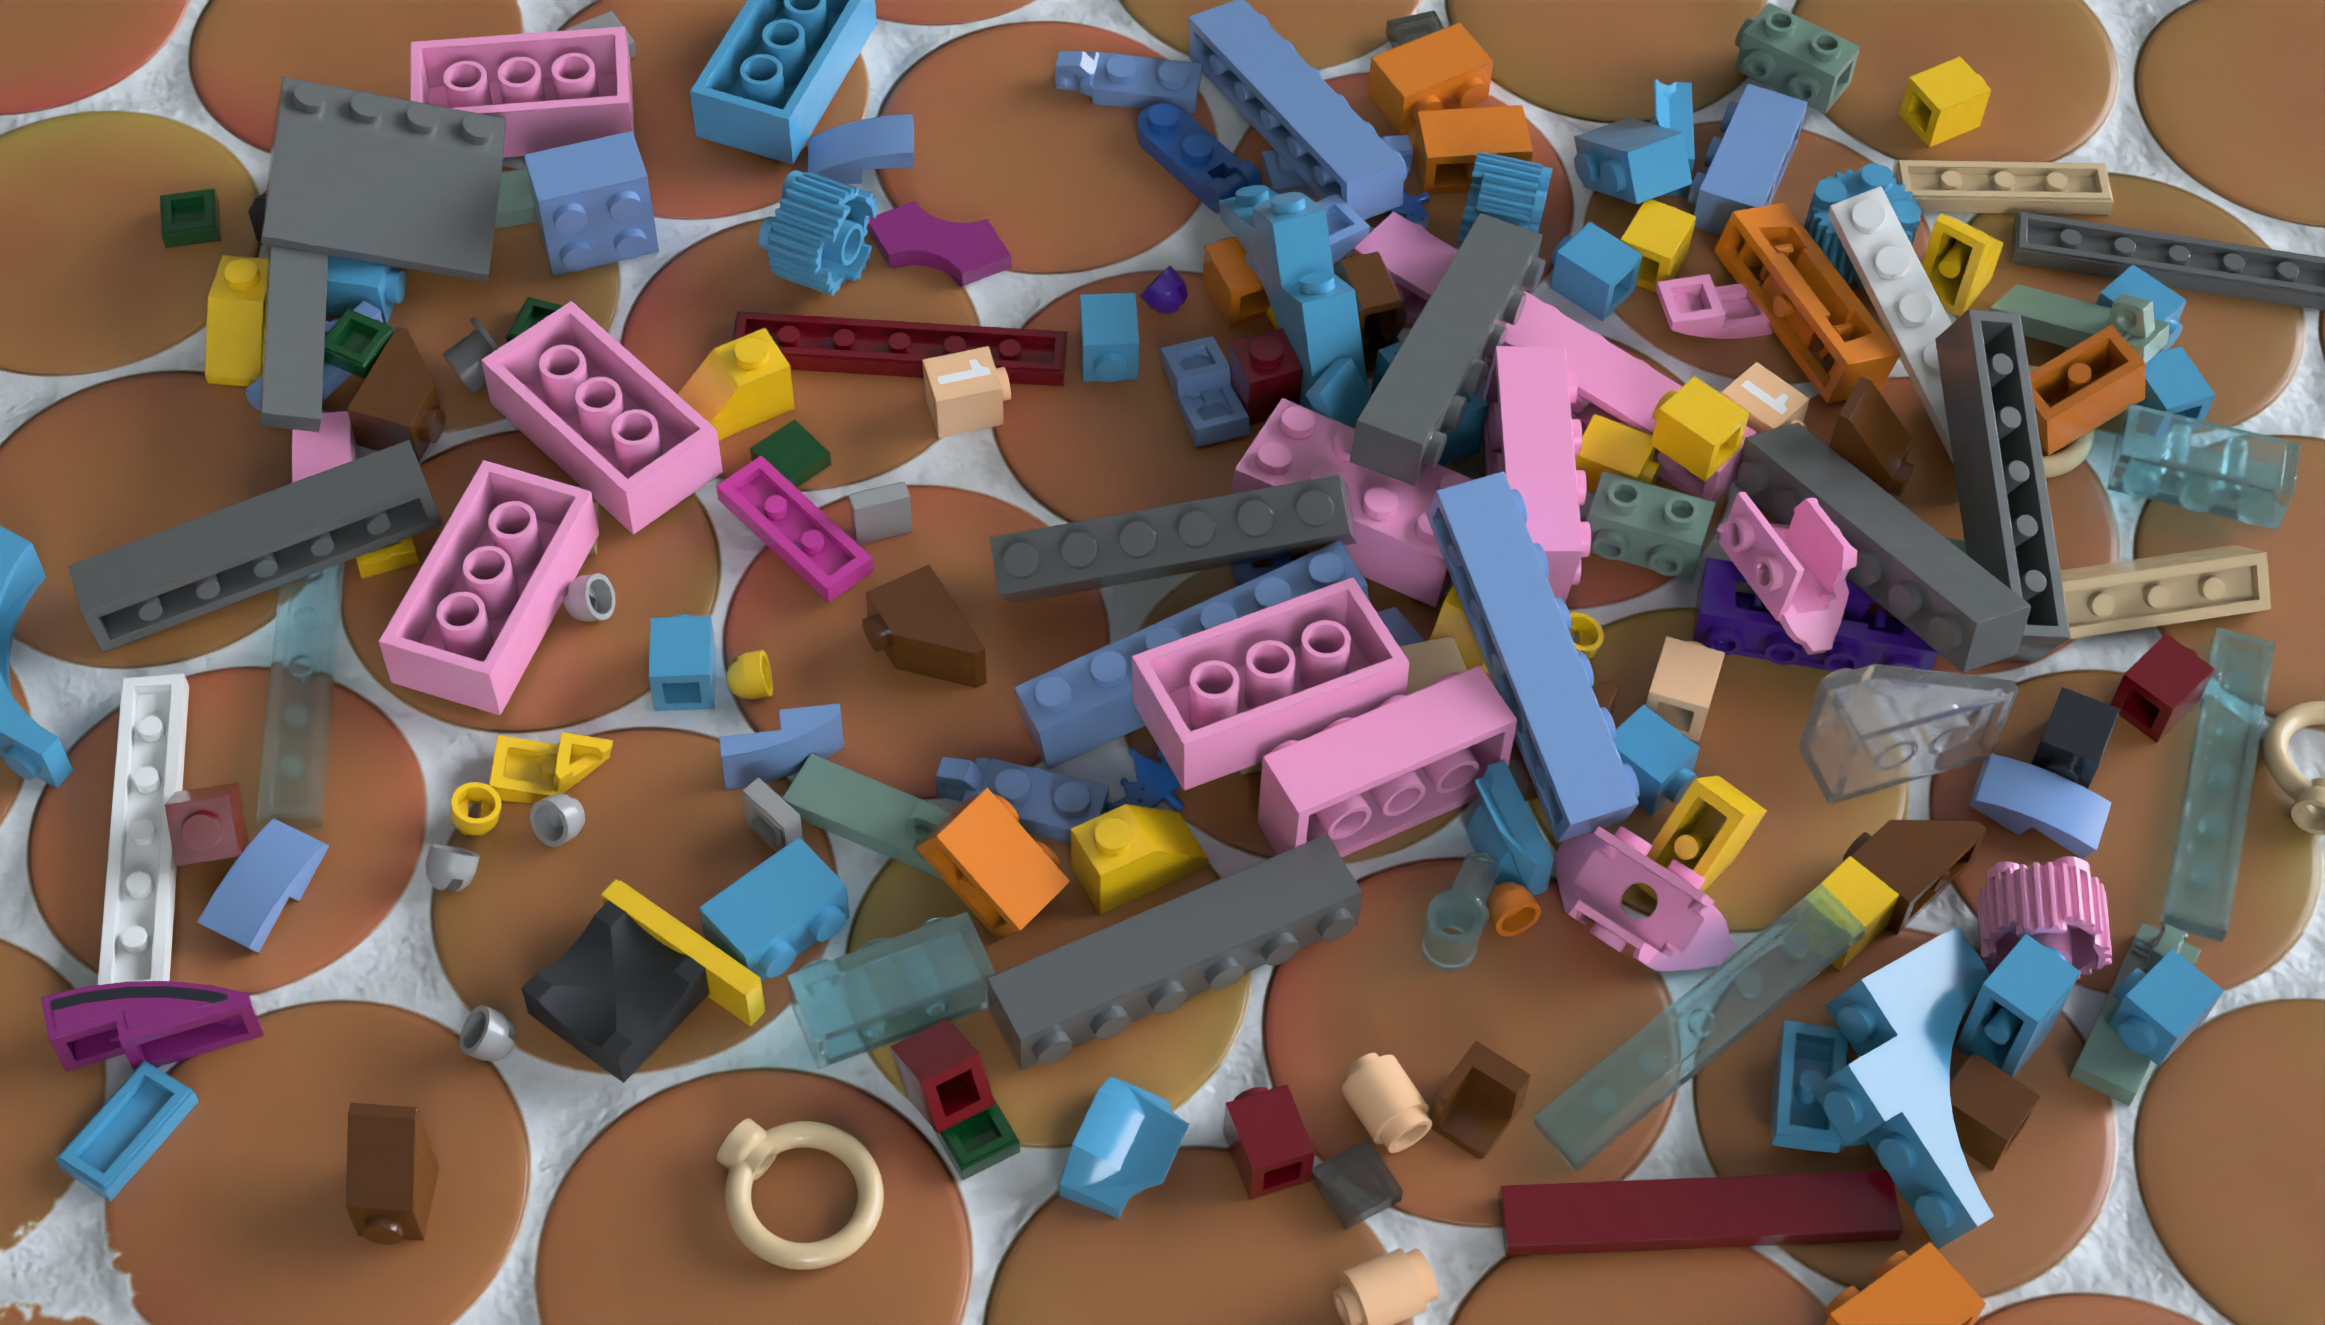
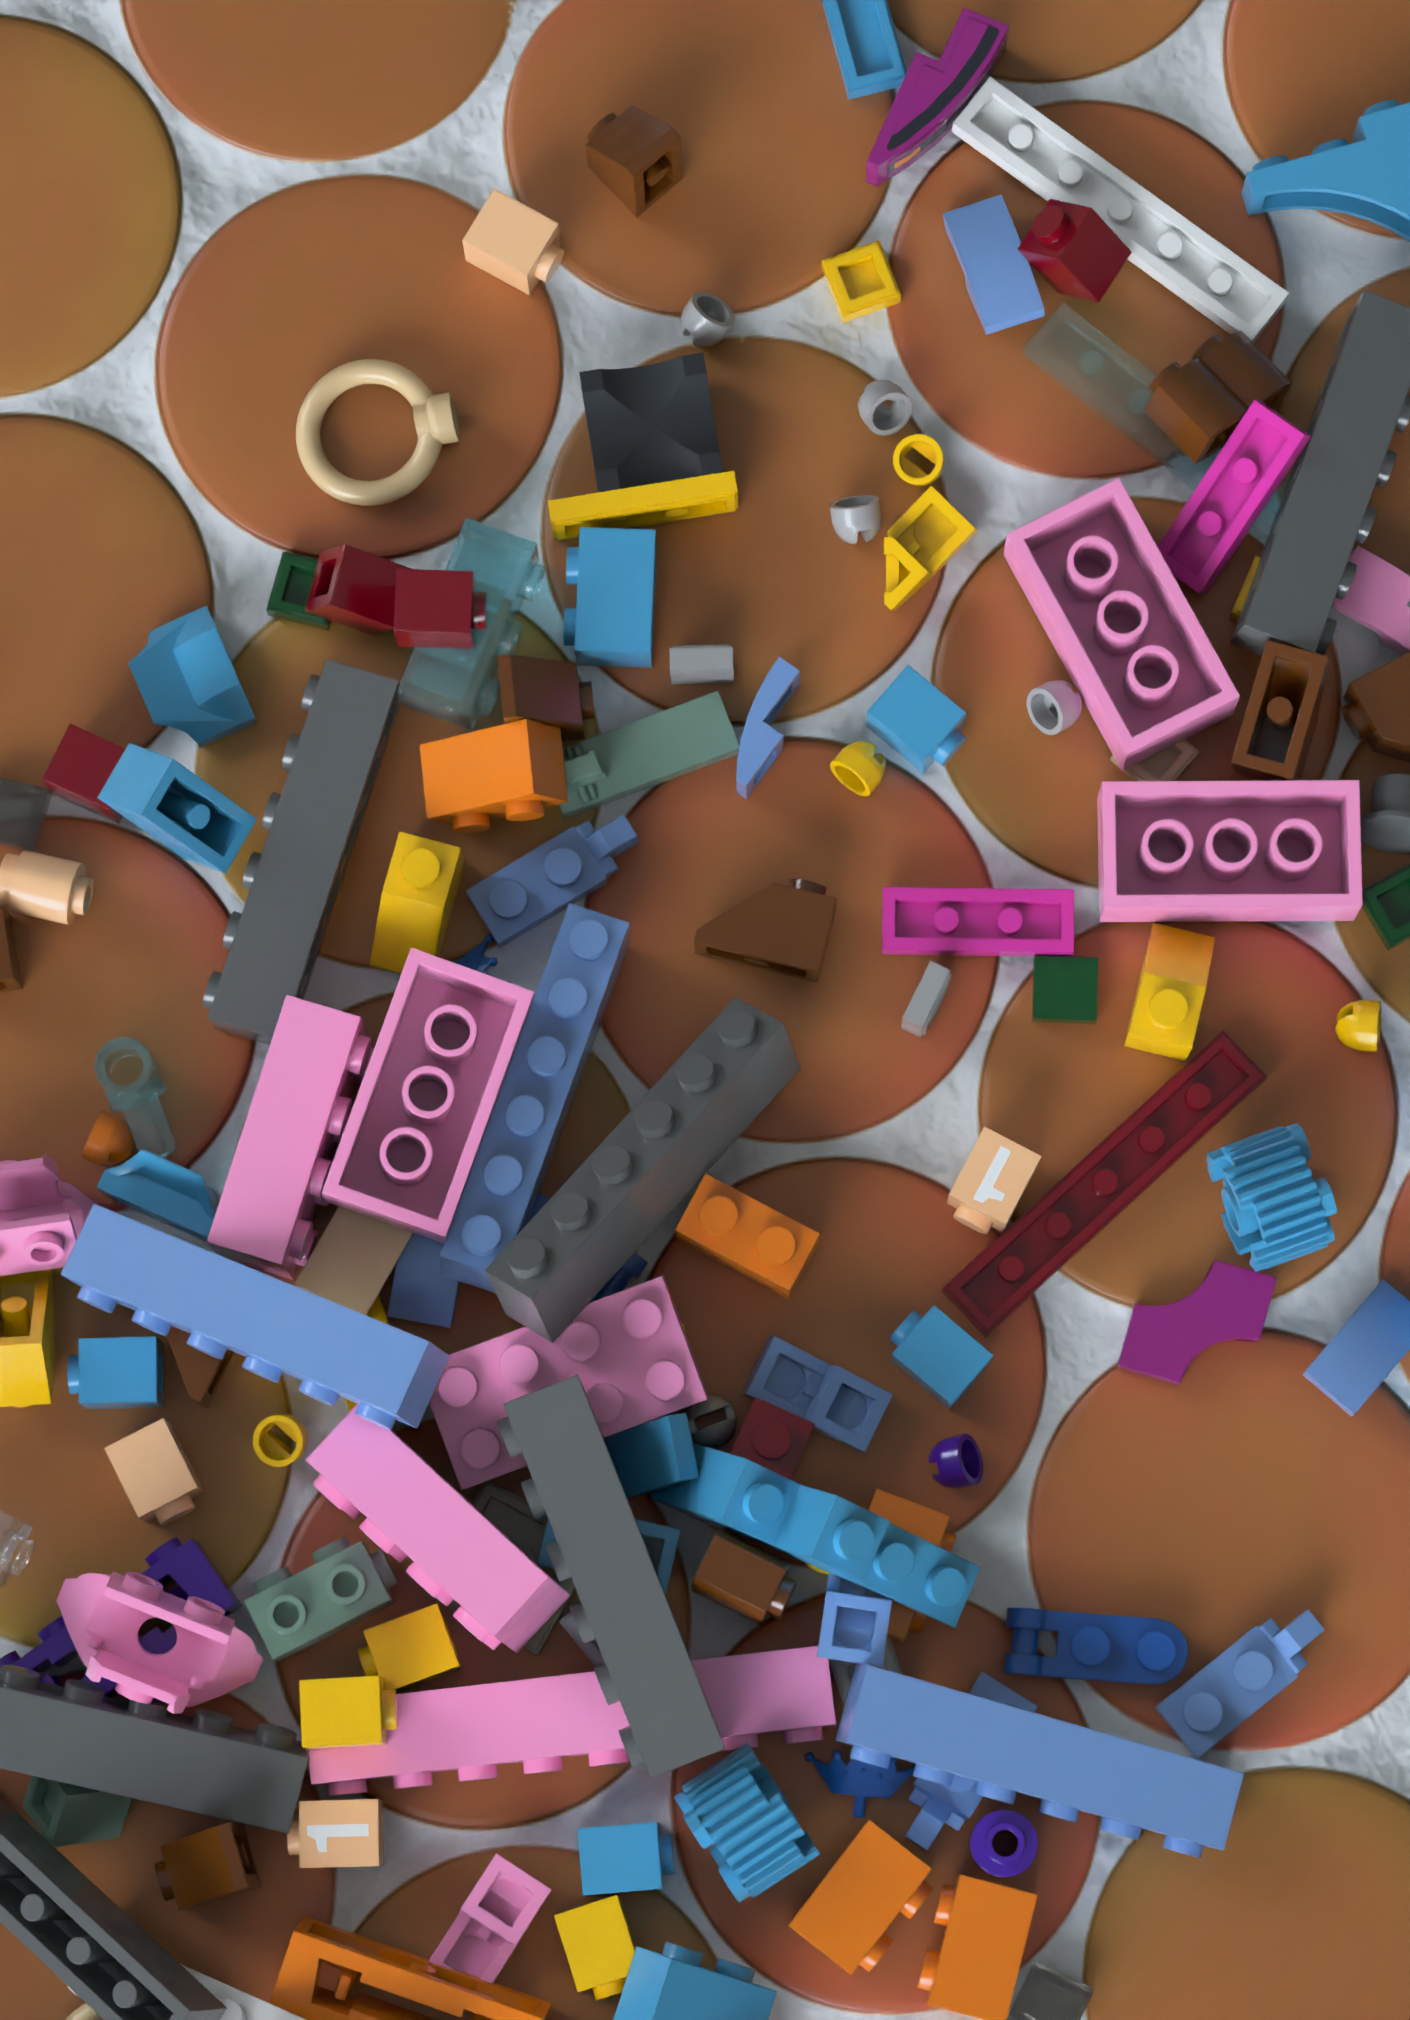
camera: 140 degrees right, 25 degrees up
none -> dark azure brick [97,743,257,874]
none -> dark red brick [394,569,488,649]
none -> light nougat brick [462,188,564,296]
none -> reddish brown slope [497,654,595,741]
none -> orange brick [675,1173,820,1299]
none -> yellow tile [821,240,901,323]
none -> dark purple brick [969,1810,1038,1877]
none -> reddish brown brick [1144,331,1292,464]
none -> dark pink plate [1158,400,1312,594]
none -> reddish brown slope [1231,640,1329,781]
none -> yellow hinge [1335,1000,1382,1052]

